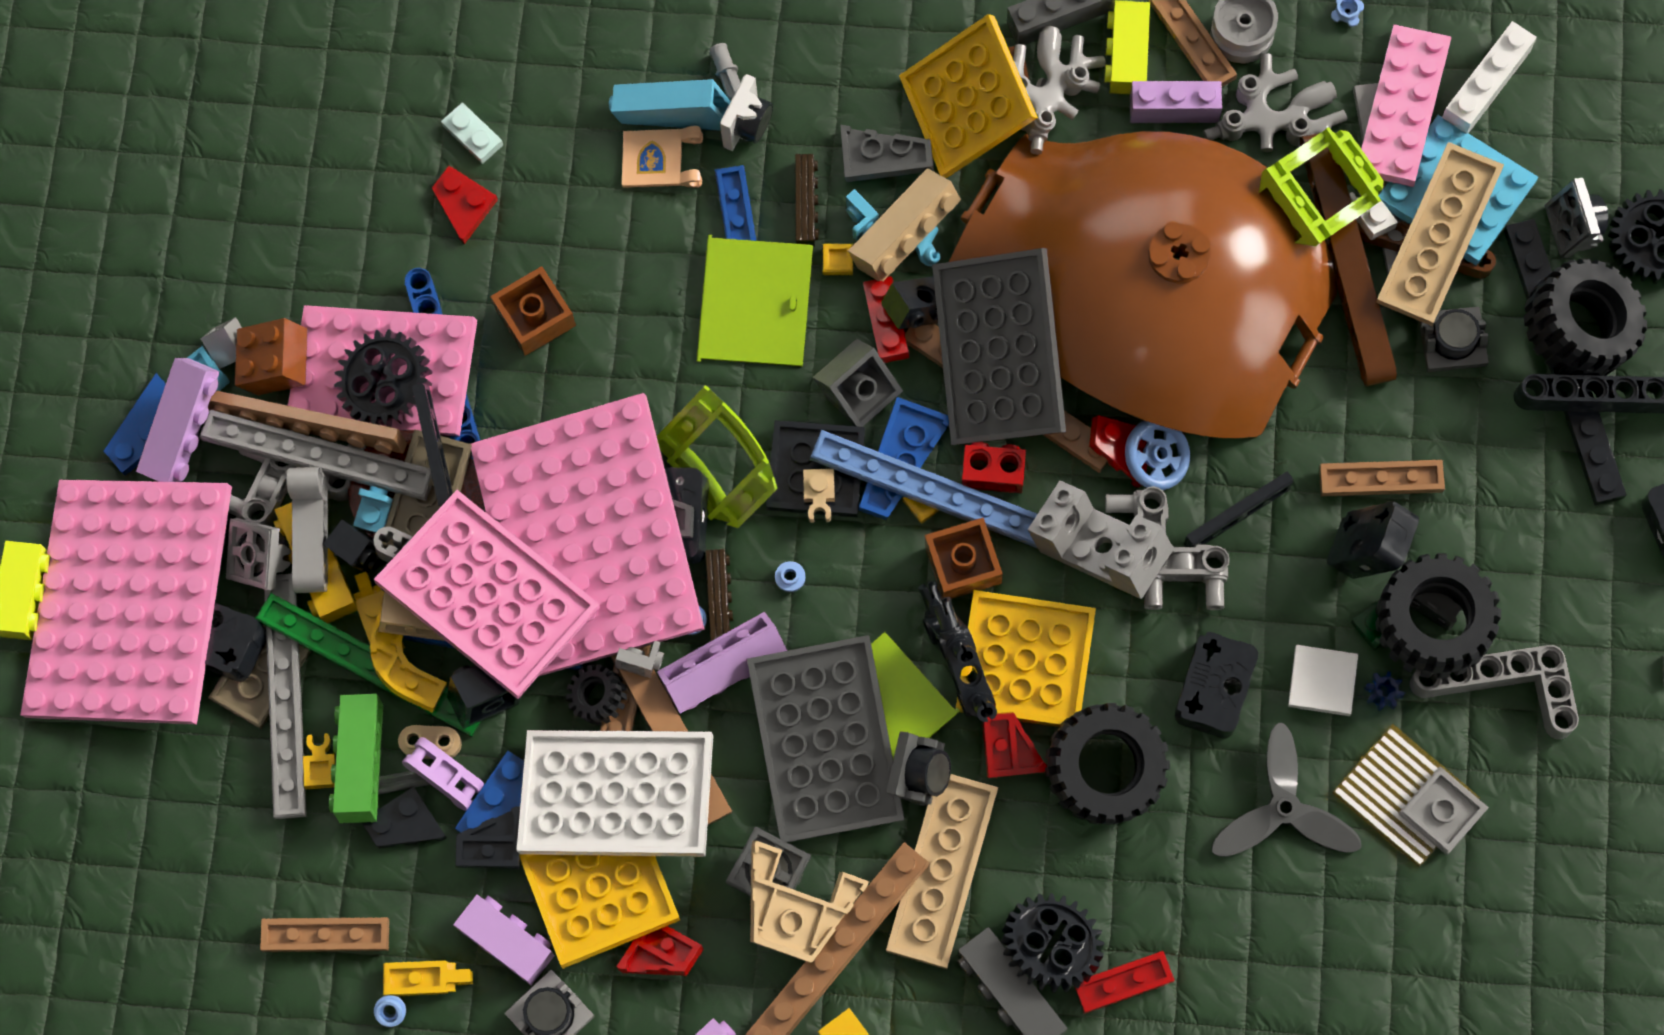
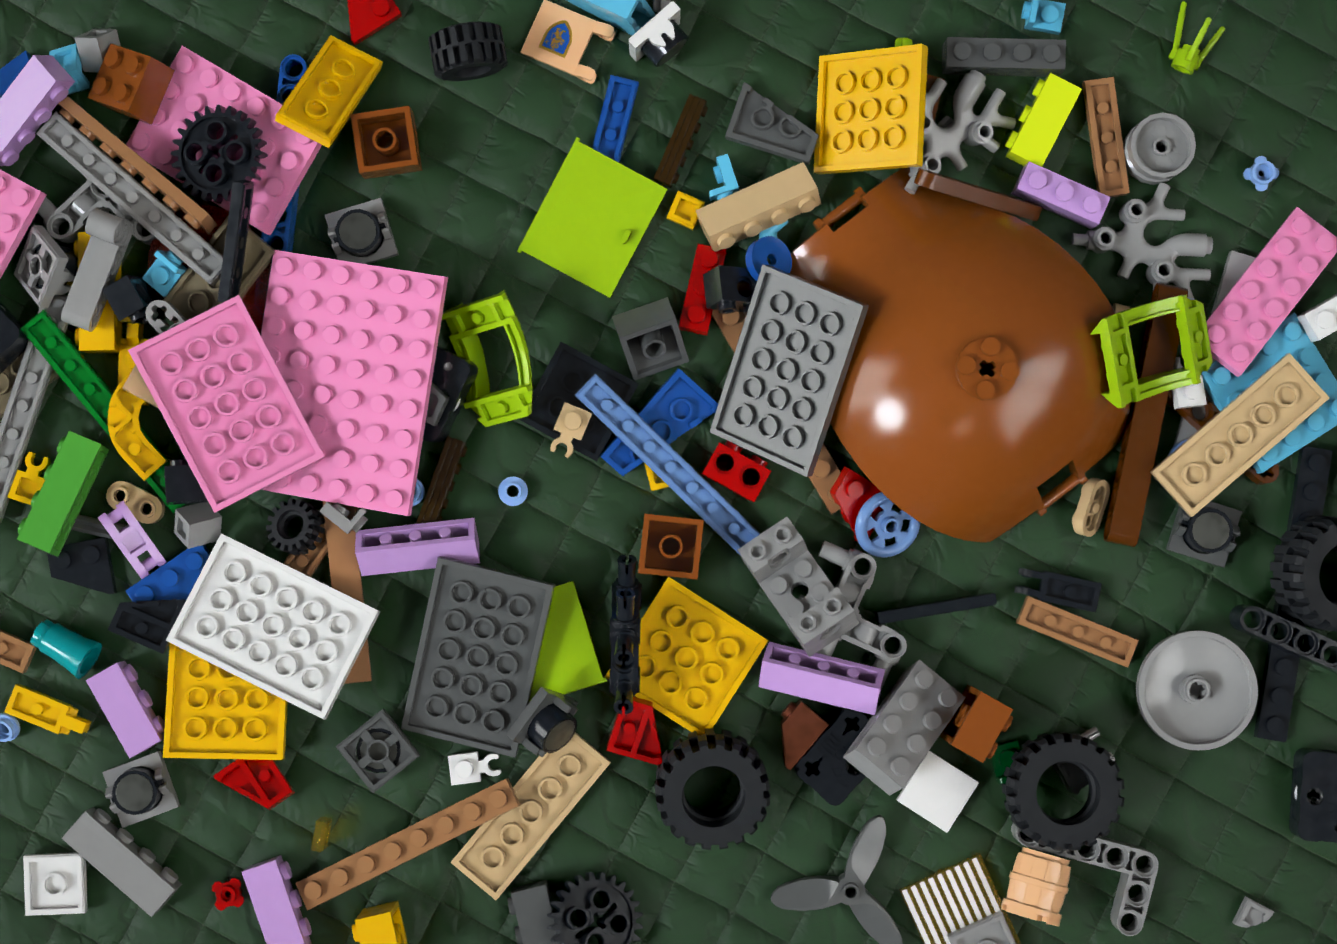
camera: 15 degrees right, 15 degrees up
tan wing [750,841,869,963] -> none
black axle [1327,501,1419,579] -> none
gear [1364,671,1405,711] -> none
none -> teal plant [30,619,102,679]
none -> light grey panel [174,502,222,549]
none -> yellow tile [275,35,383,148]
none -> clear yellow tile [311,817,332,852]
none -> piece [325,198,399,264]
none -> black tyre [428,22,508,81]
none -> white plate [448,751,502,786]
none -> blue piece [745,236,792,281]
none -> lavender brick [758,642,885,715]
none -> copper slope [781,699,829,770]
none -> light grey brick [843,659,966,796]
none -> reddish brown beam [914,168,1043,221]
none -> dark orange brick [940,684,1013,763]
none -> light nougat piece [1001,847,1071,927]
none -> black hinge [1014,568,1102,613]
none -> tan plate [1072,478,1110,537]
none -> light grey dish [1136,630,1258,750]

